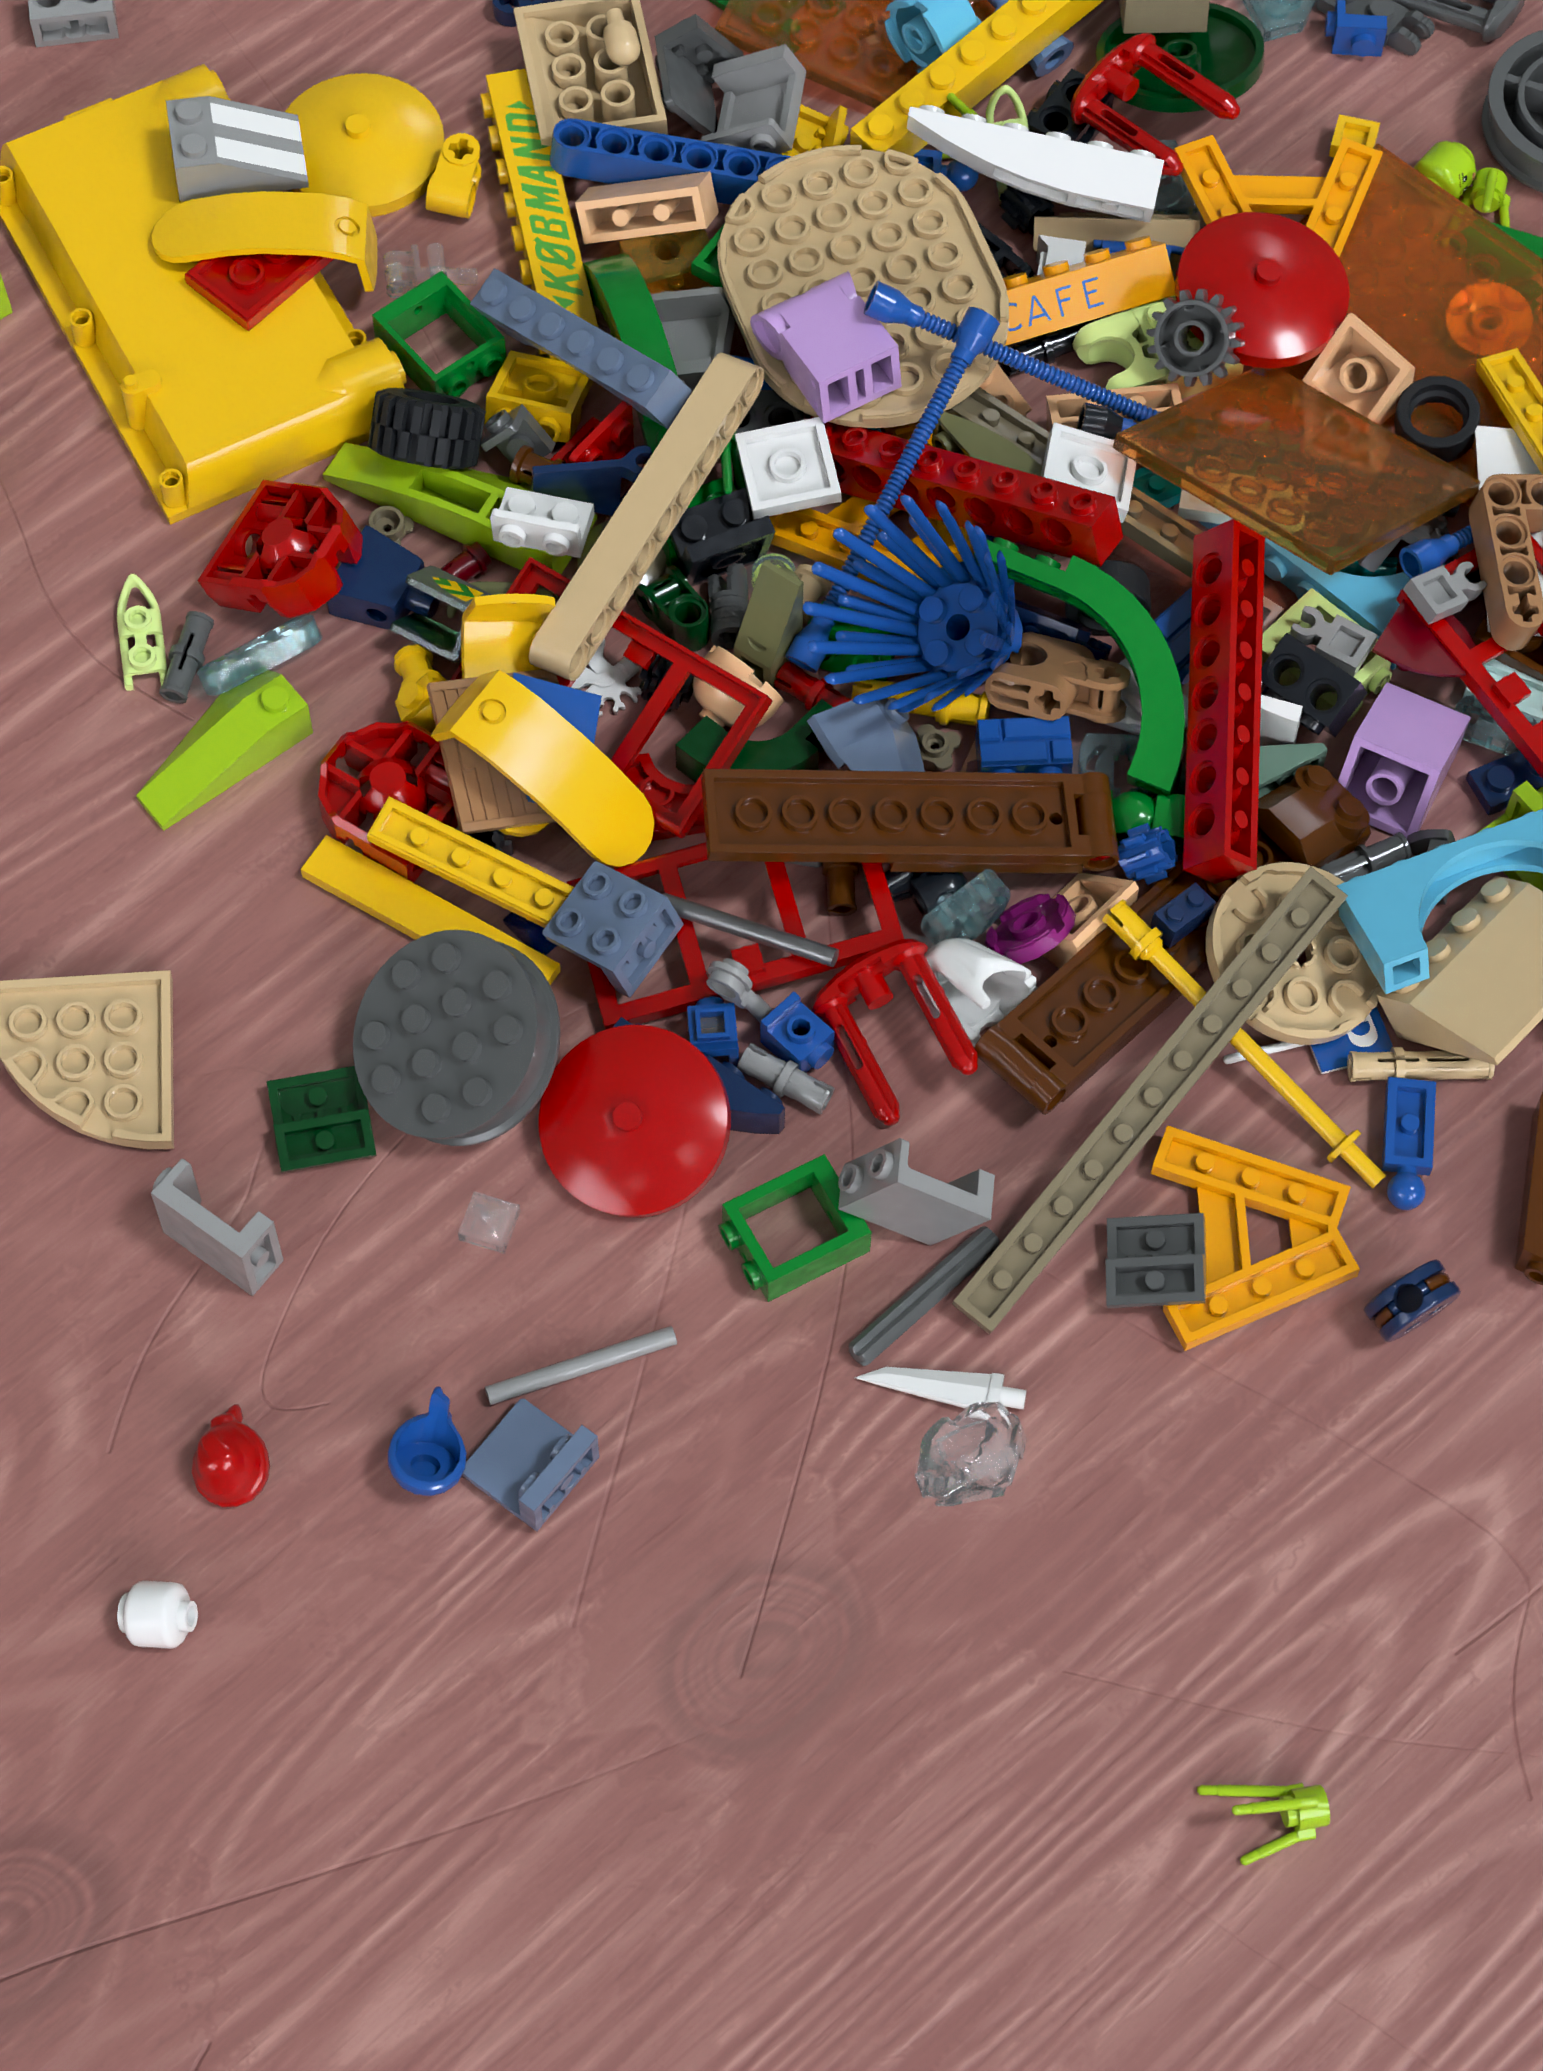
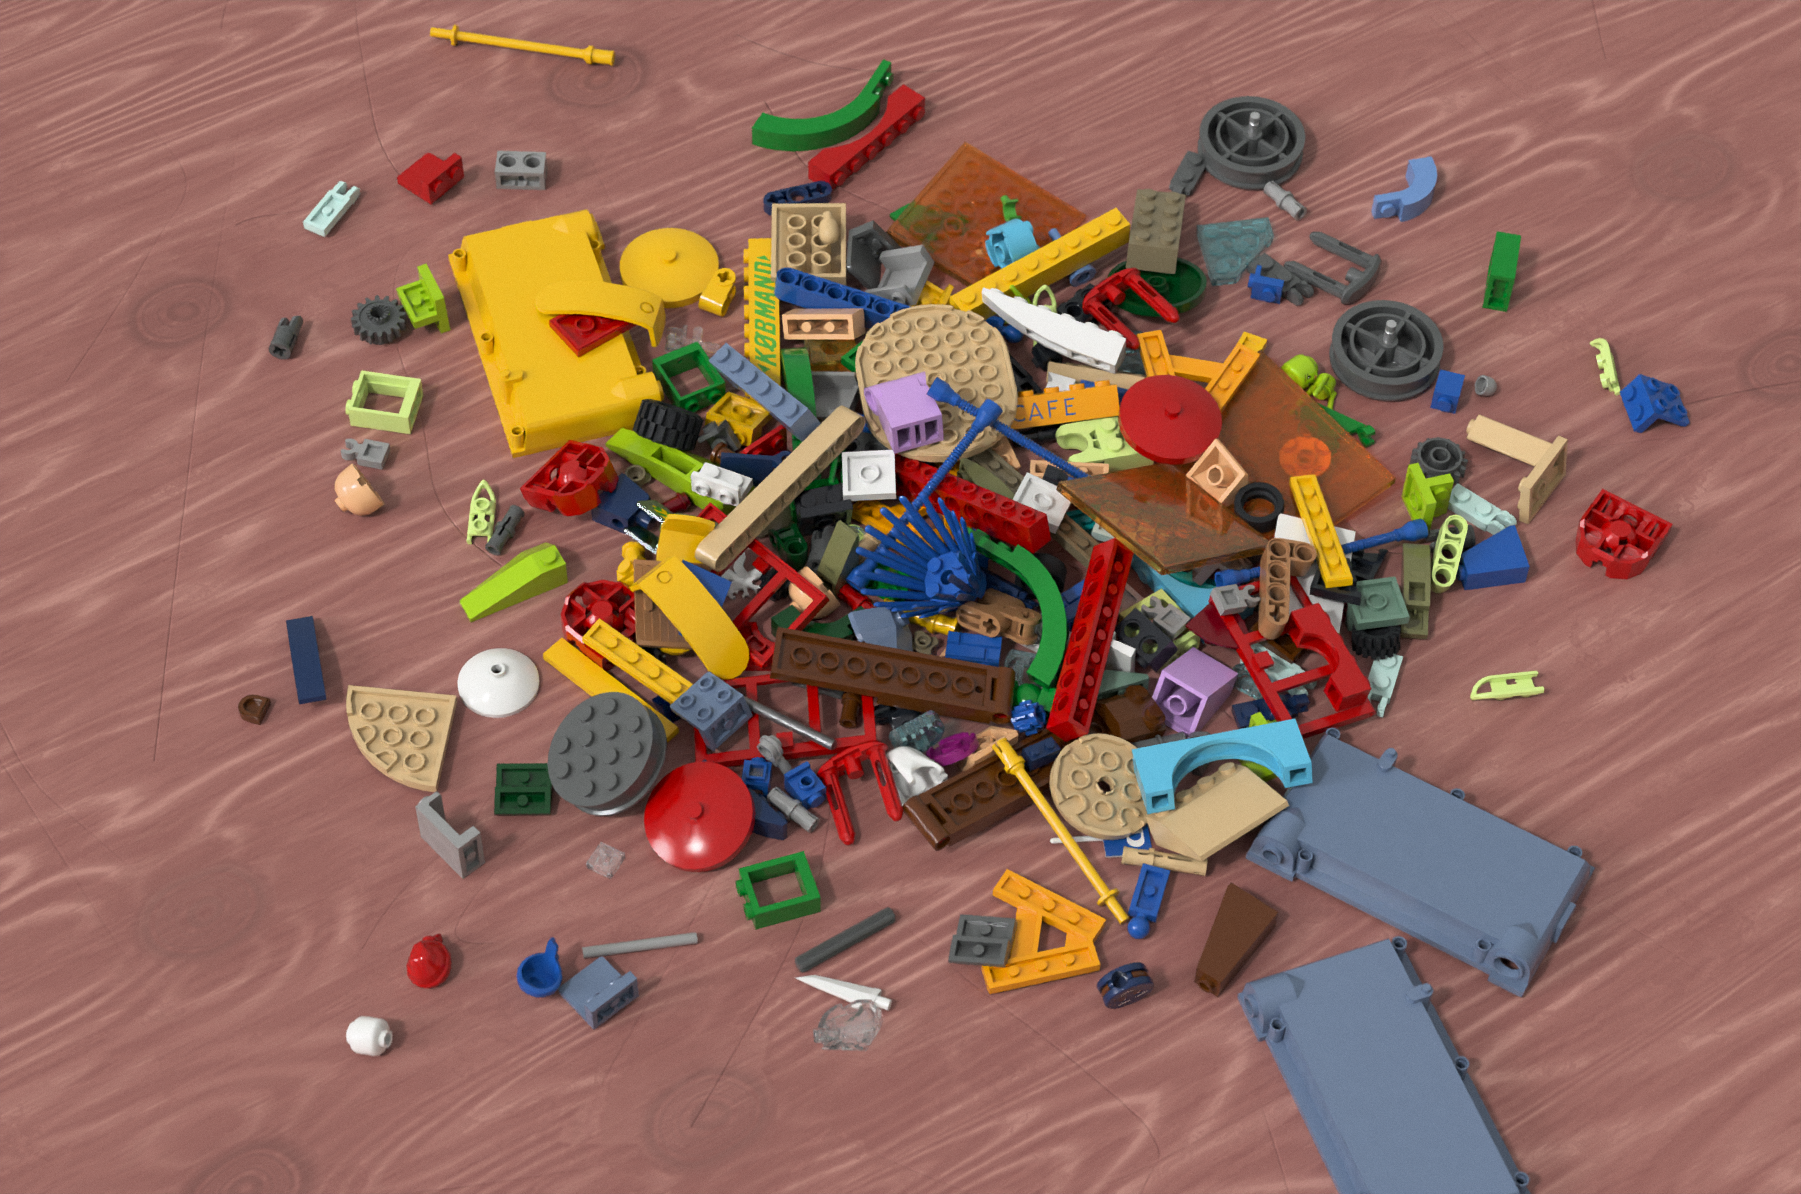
camera: 10 degrees right, 10 degrees down
light grey slope [166,96,309,202] -> none
clear light blue beam [197,615,323,696] -> none
light grey panel [838,1138,995,1246] -> none
dark tan plate [952,866,1348,1335] -> none
dark grey gear [1146,289,1246,387] -> none
none -> white dish [458,648,540,718]

